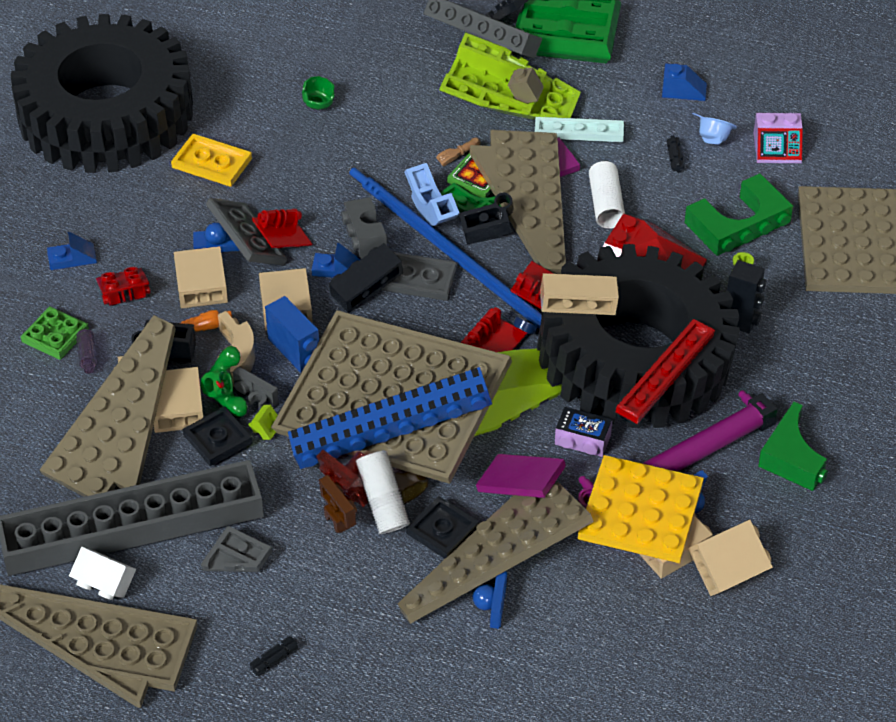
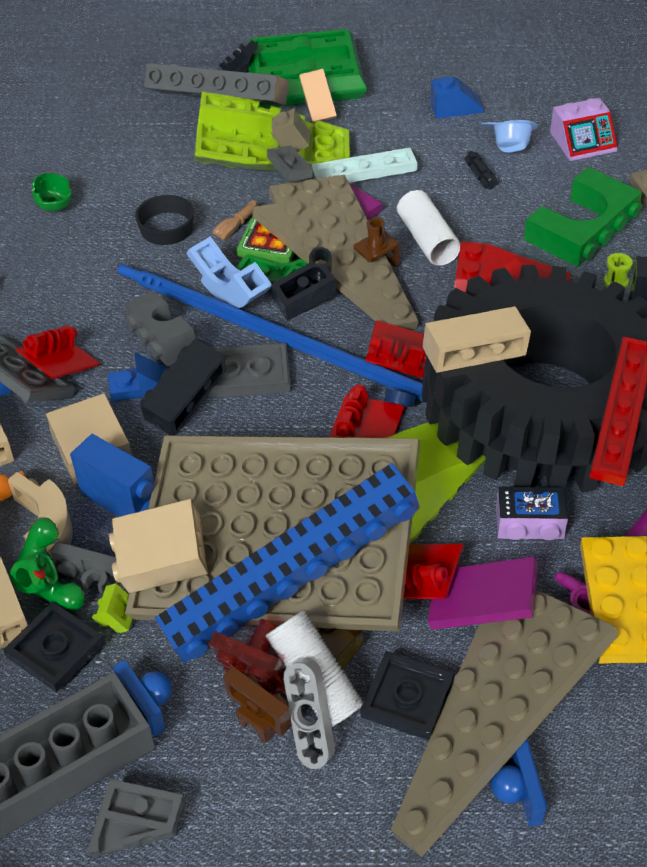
camera: 15 degrees left, 0 degrees up
none -> tan brick [109,499,208,593]
none -> blue tile [113,660,172,737]
none -> black tyre [135,195,194,245]
none -> dark grey plate [267,146,313,182]
none -> light grey beam [284,657,335,769]
none -> light nougat tile [299,69,337,123]
none -> reddish brown bracket [354,217,400,267]
none -> red hinge [403,544,464,599]

